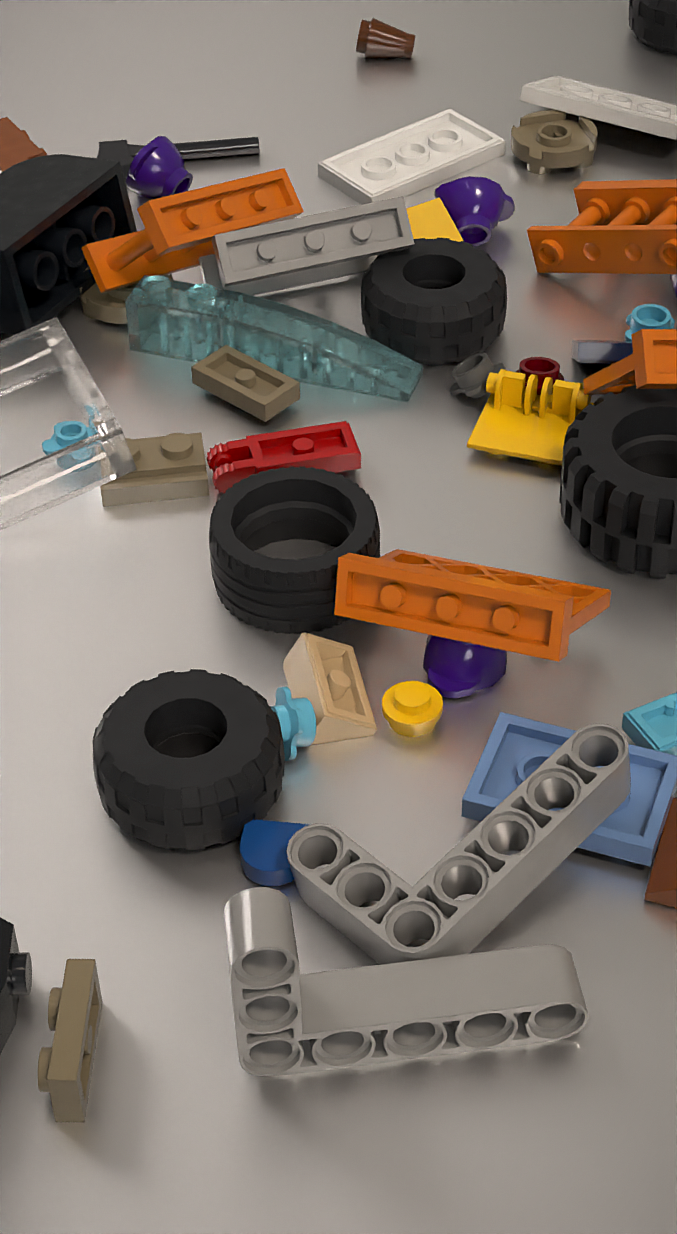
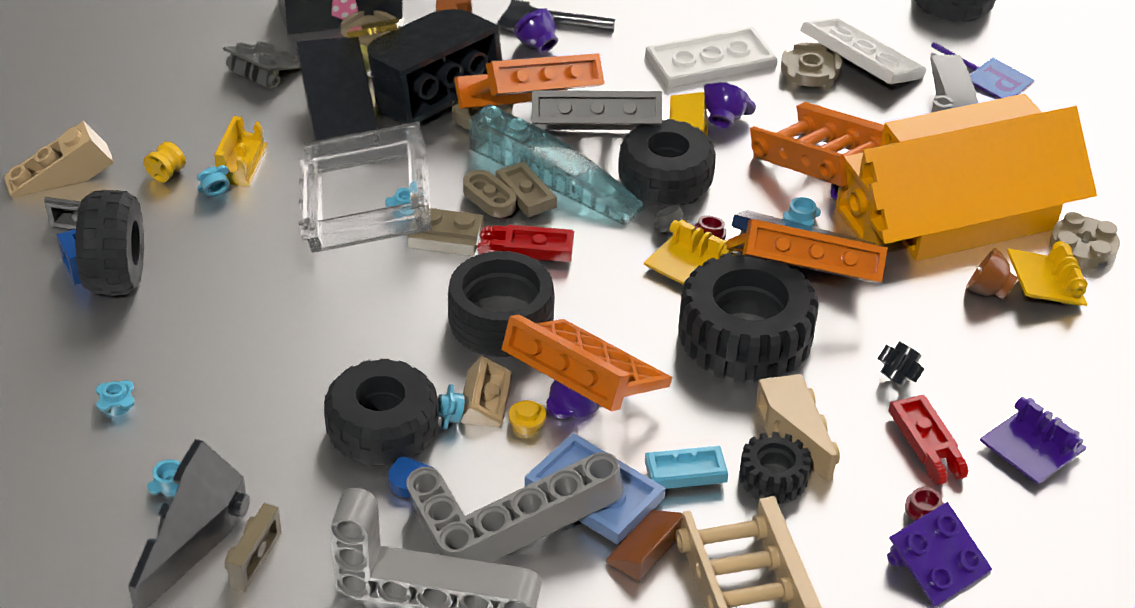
camera: 15 degrees right, 0 degrees up
none -> dark tan plate [463,170,516,218]

